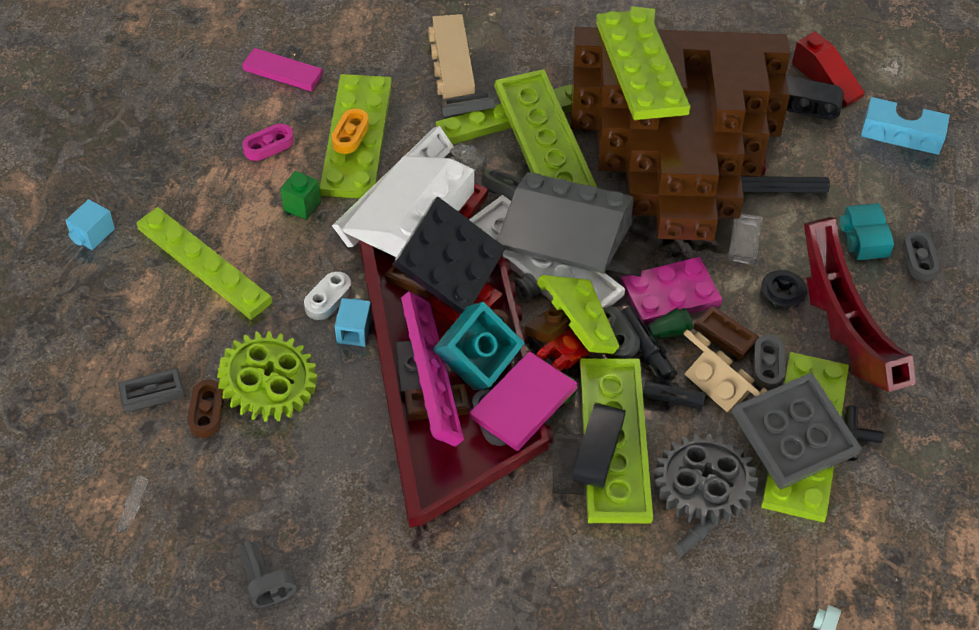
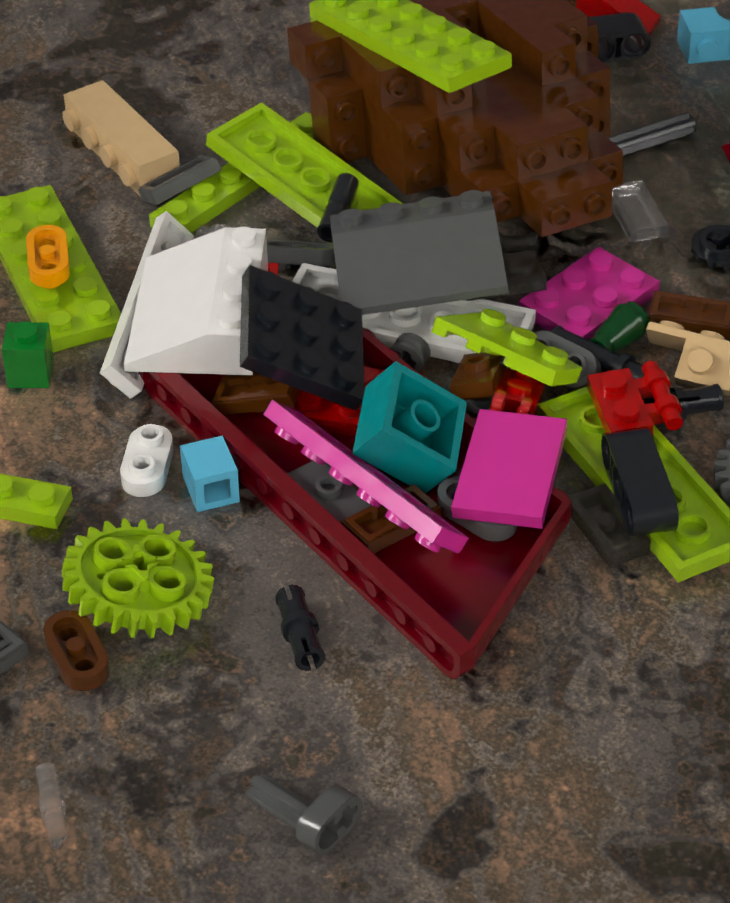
camera: 25 degrees left, 10 degrees down
none -> black pin [275,585,325,671]
none -> black piece [317,173,359,242]
none -> red plate [587,361,683,437]

